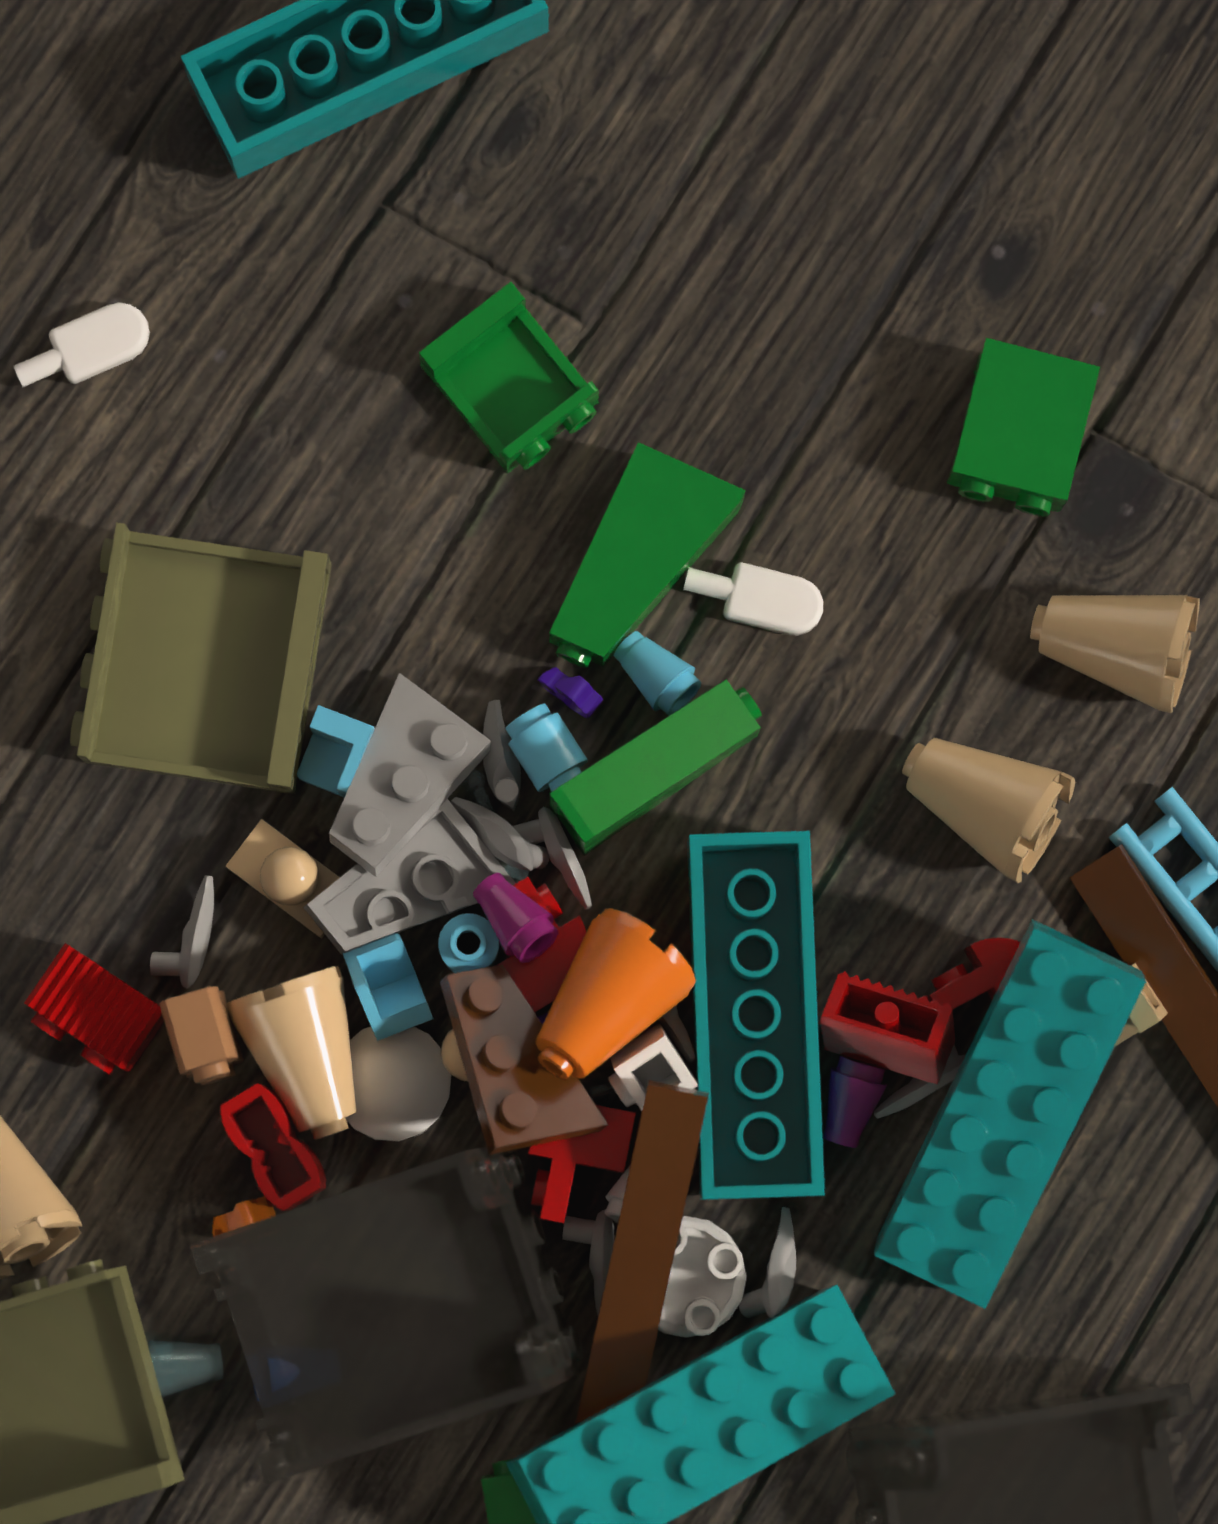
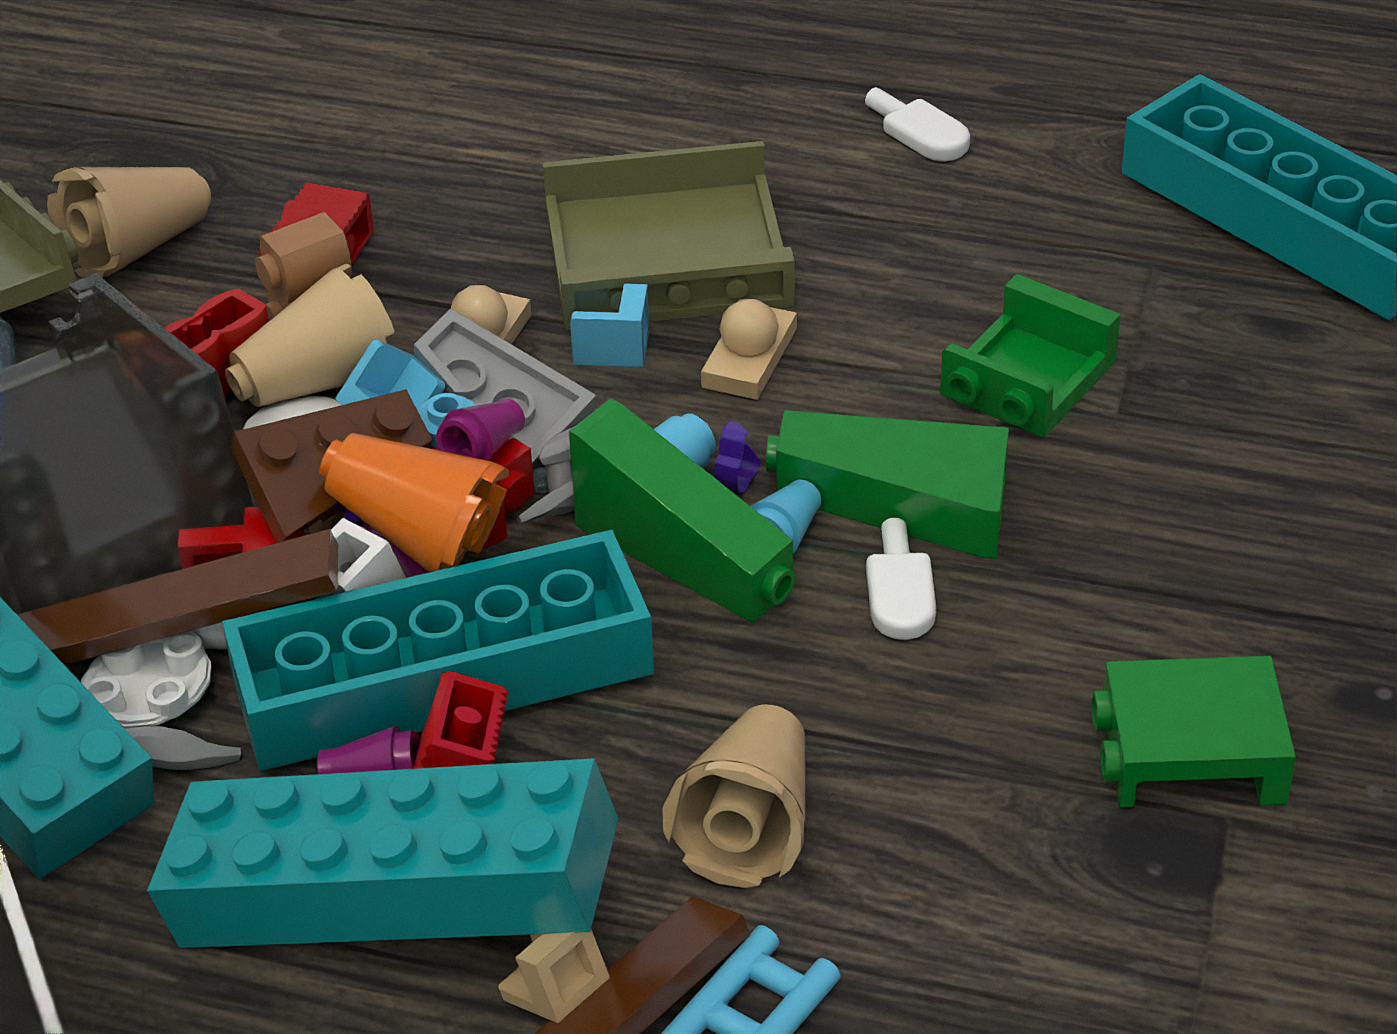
camera: 80 degrees right, 40 degrees down
light grey bar [150,875,214,989] -> none
light grey wing [329,673,491,877] -> none
tan cone [1030,595,1200,713] -> none
none -> tan tile [701,299,797,400]

